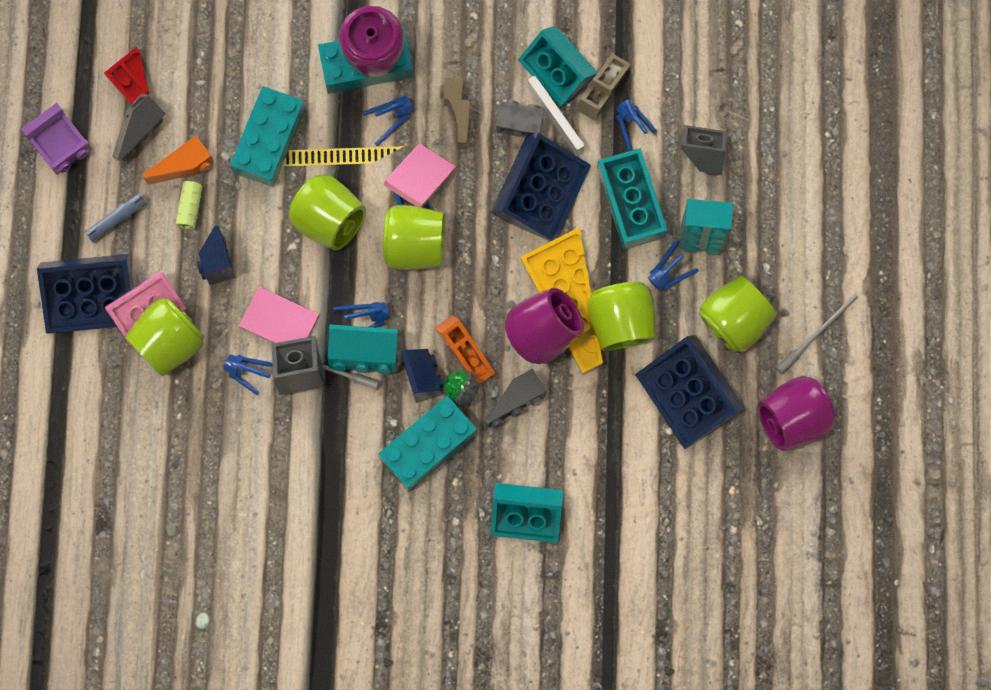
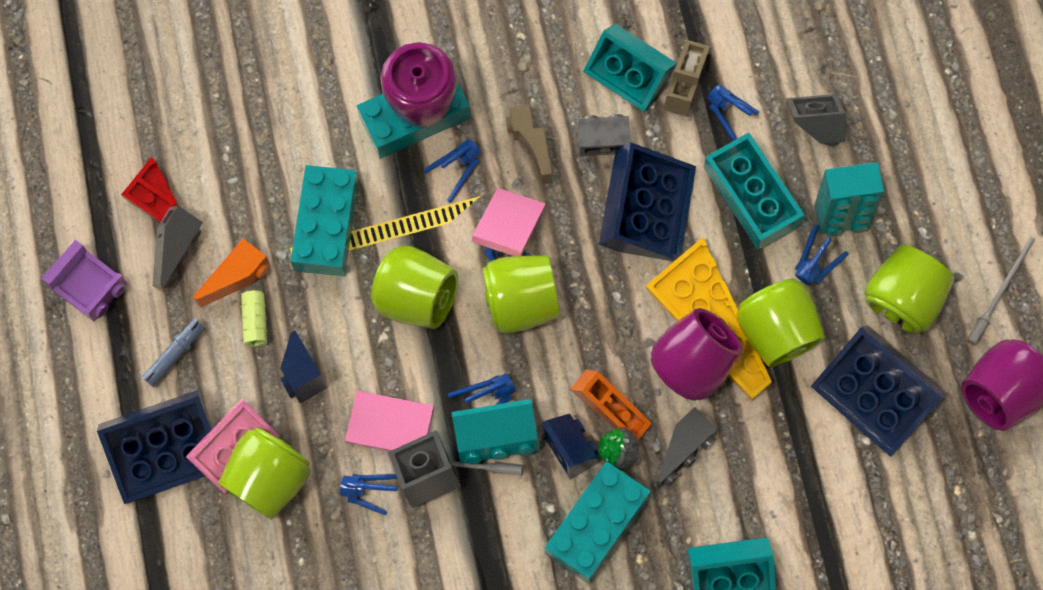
camera: 10 degrees left, 5 degrees down
white tile [528,76,584,156] -> none

